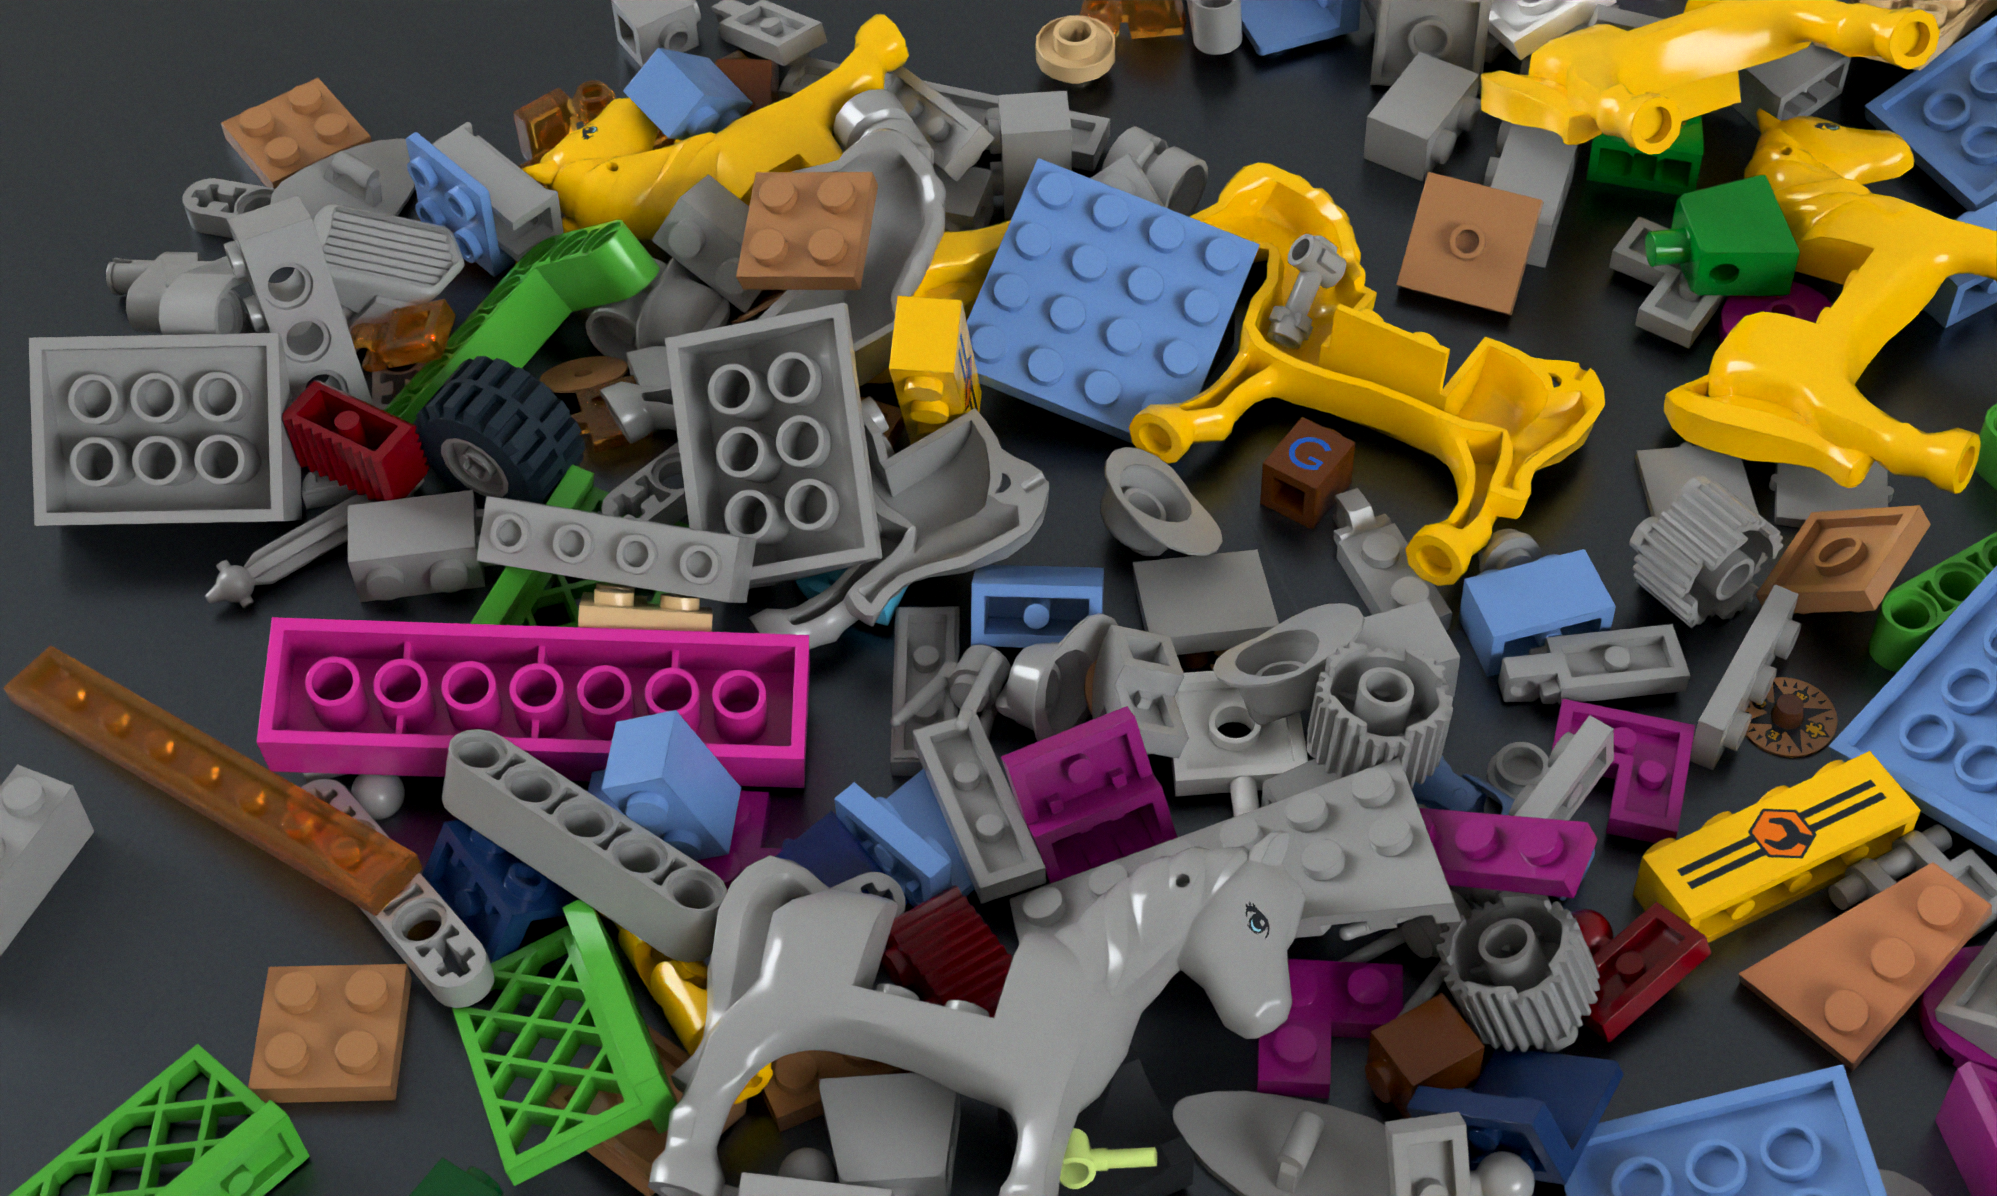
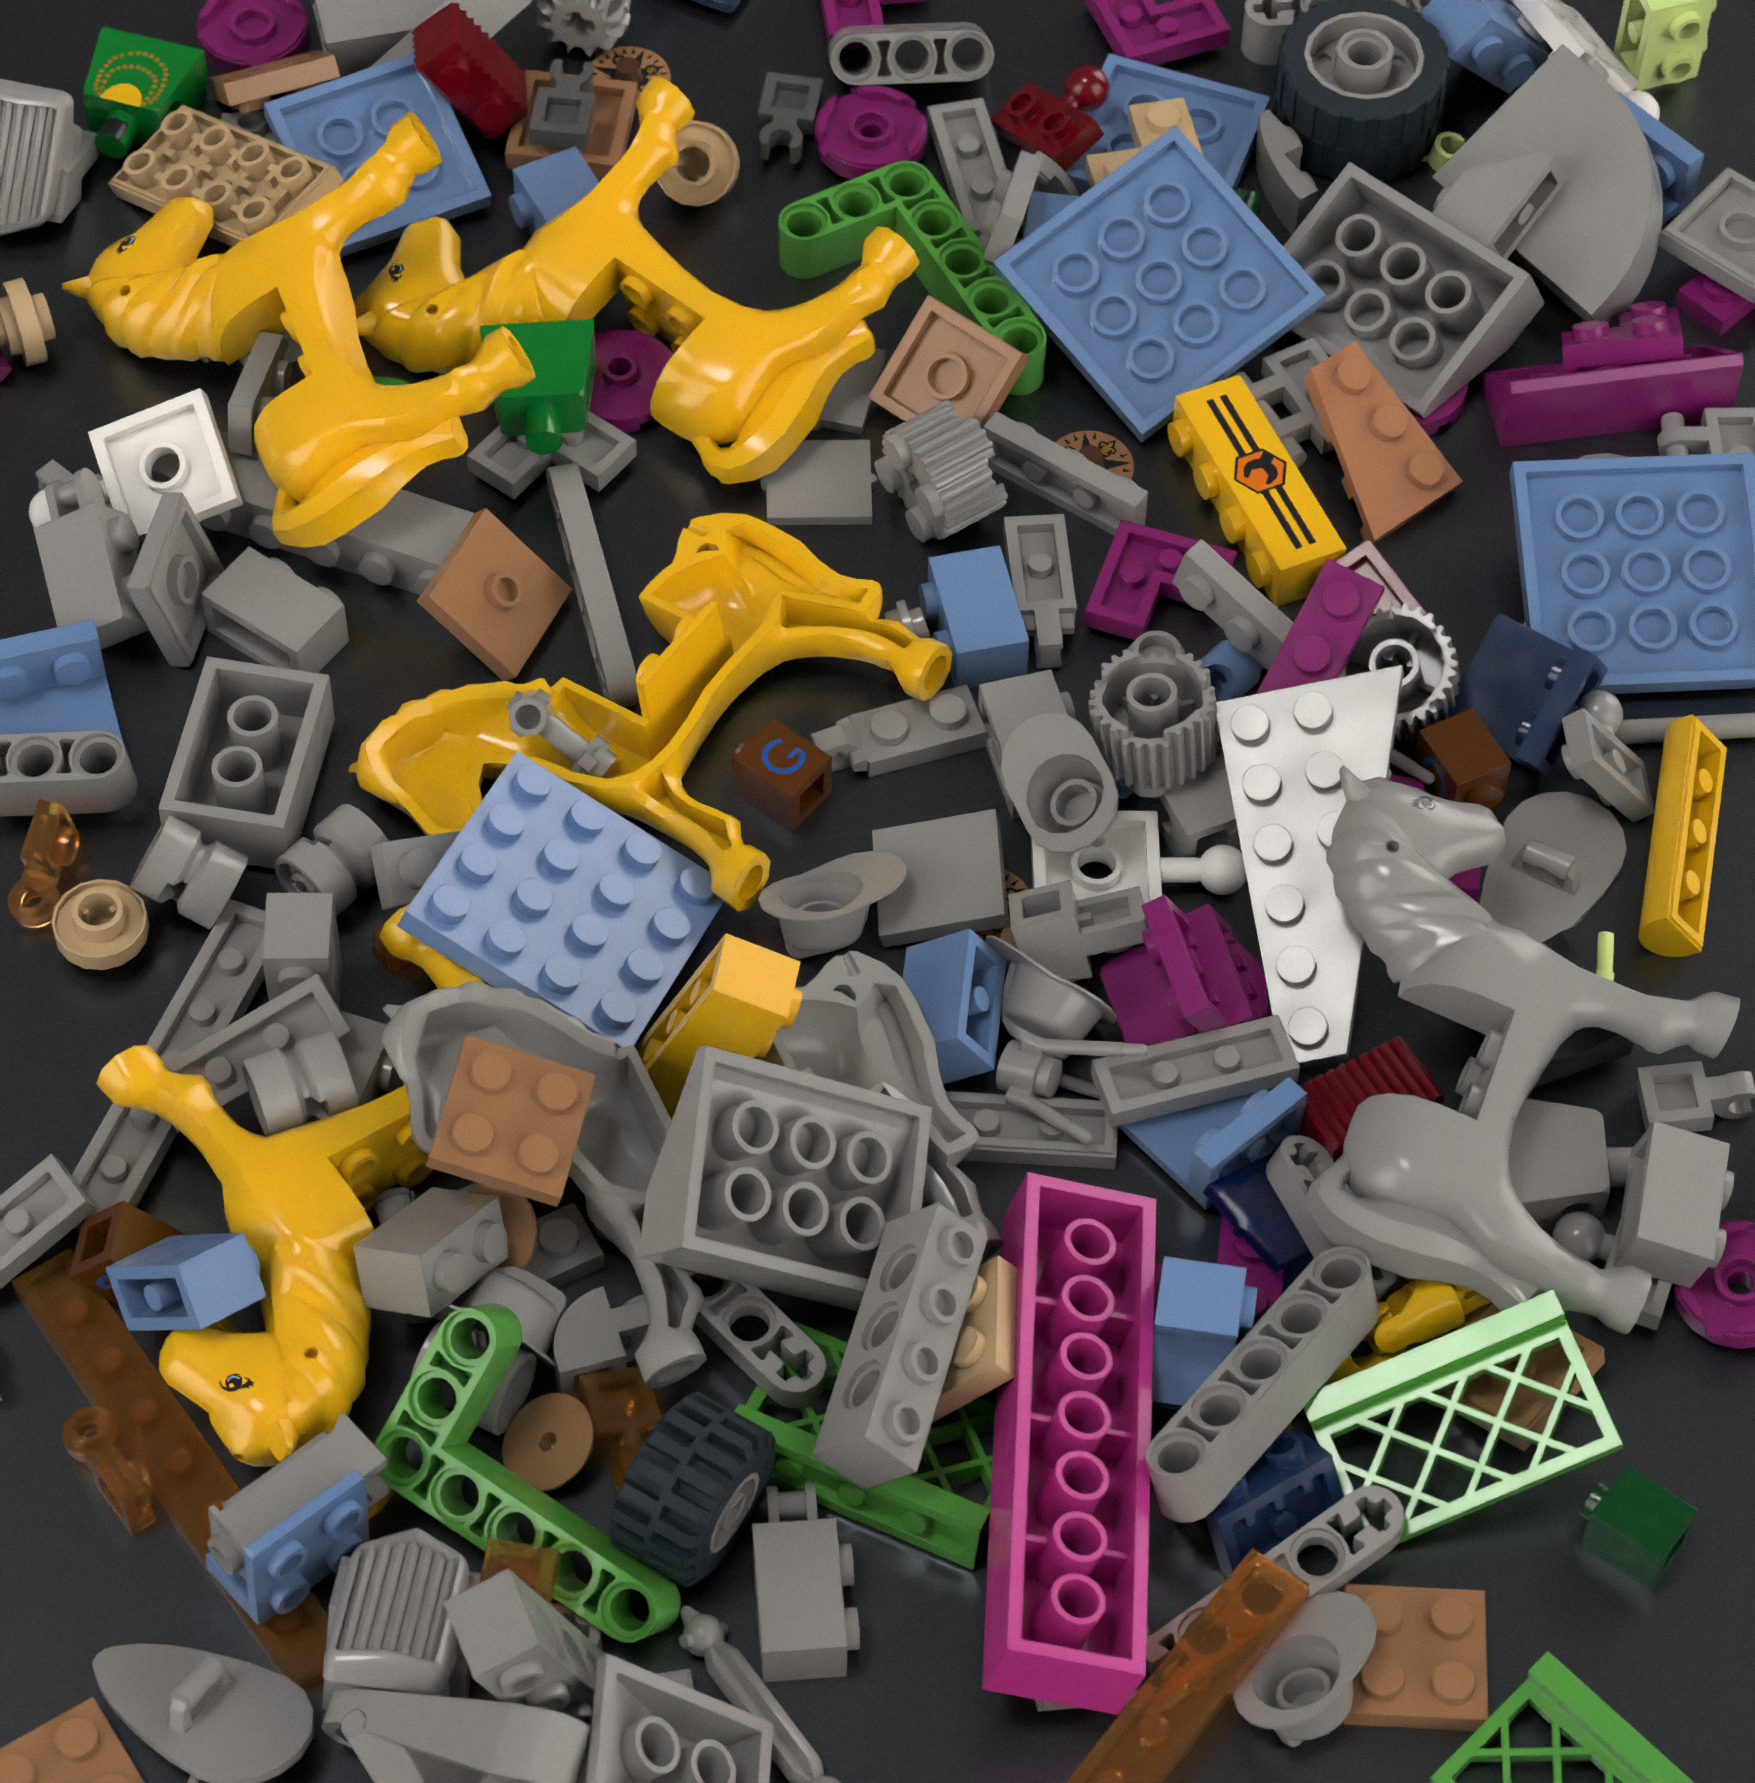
camera: 90 degrees left, 5 degrees up
dark red brick [282,380,429,502] -> none
none -> light grey wheel [129,814,249,930]
none -> light grey brick [158,656,335,869]
none -> light grey beam [546,462,640,707]
none -> light grey piece [1233,1591,1377,1748]

